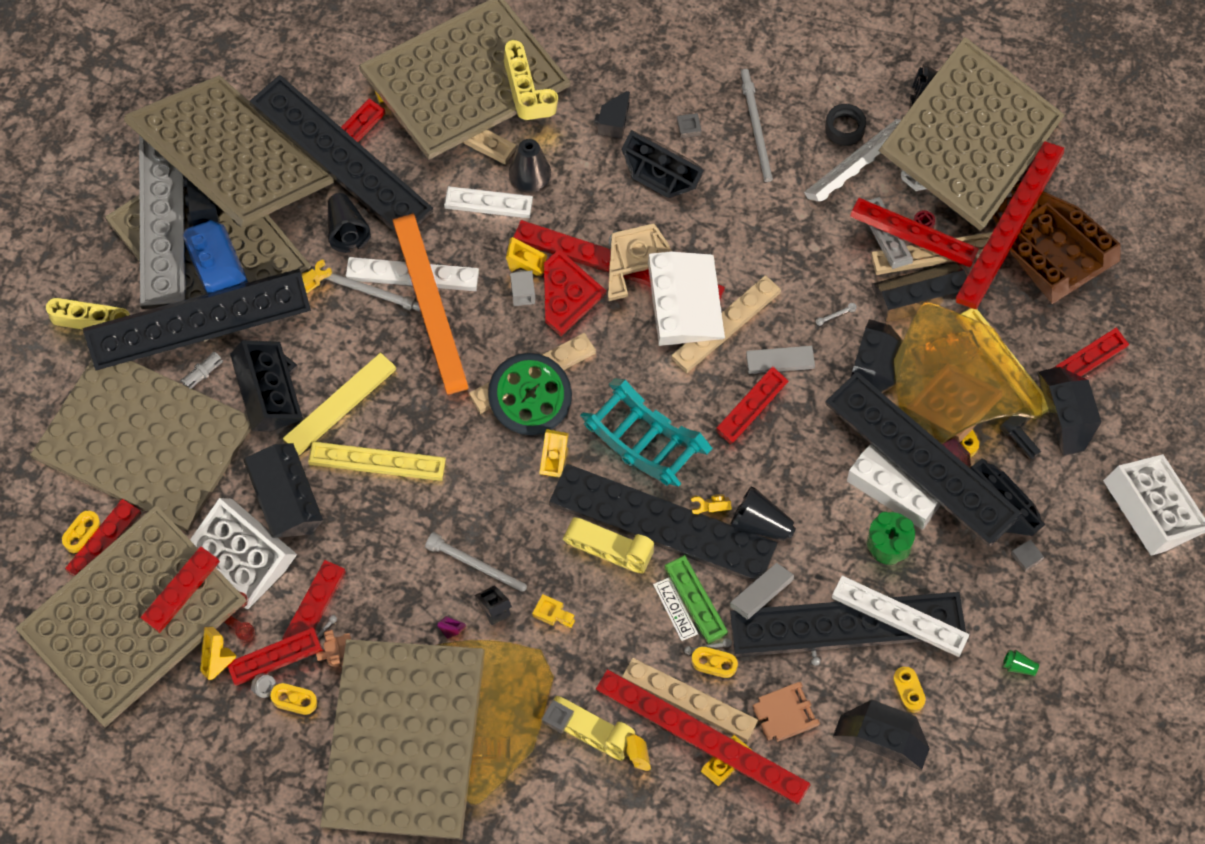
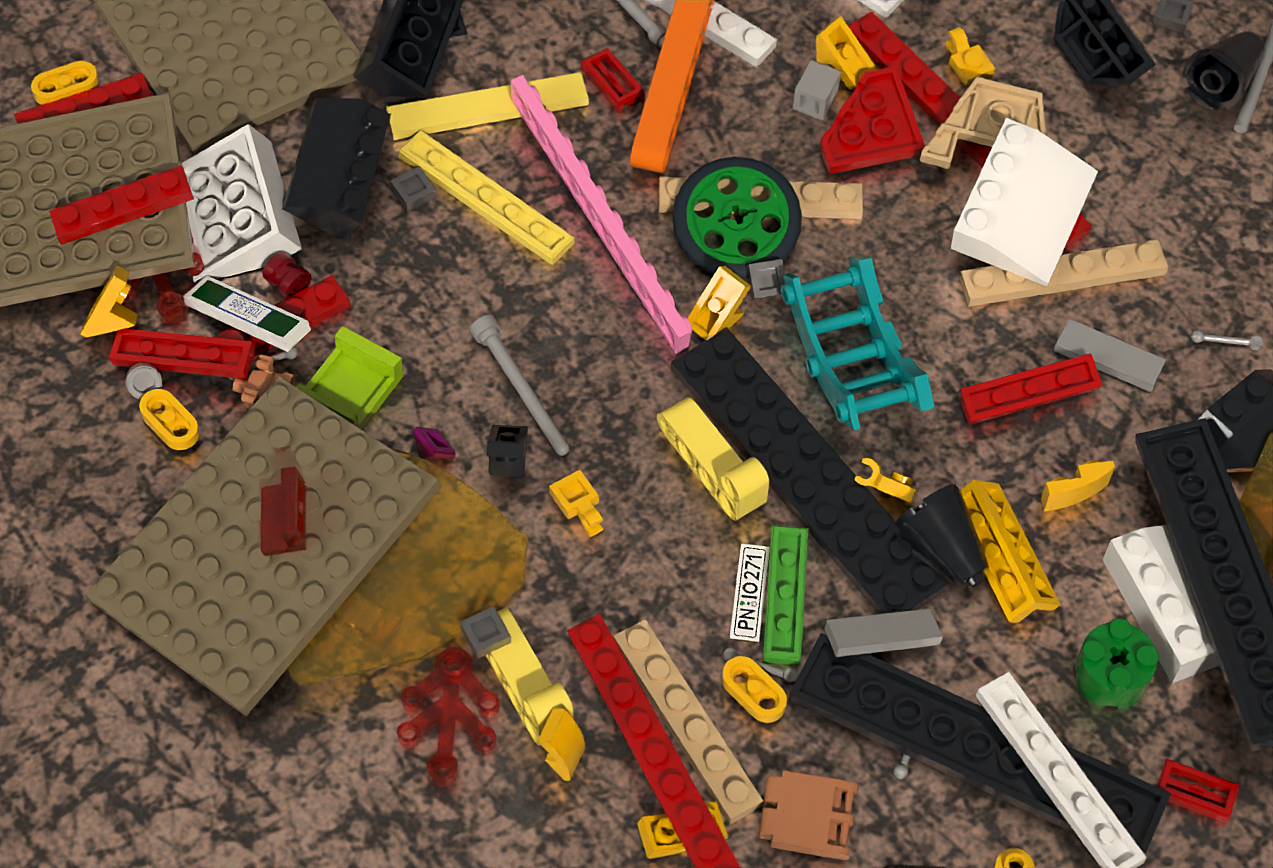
camera: 30 degrees right, 5 degrees down
none -> tile [183,275,311,352]
none -> clear red panel [260,466,307,556]
none -> dark red wheel [263,252,312,298]
none -> lime panel [296,326,403,430]
none -> flat silver tile [390,166,437,212]
none -> clear red plant [397,647,500,786]
none -> bright pink plate [511,75,692,355]
none -> red tile [581,47,645,112]
none -> flat silver tile [747,259,785,300]
none -> yellow plate [945,27,995,88]
none -> yellow fence [961,479,1061,623]
none -> yellow slope [1040,460,1115,512]
none -> red tile [1157,758,1240,823]
none -> black cone [1182,31,1265,111]

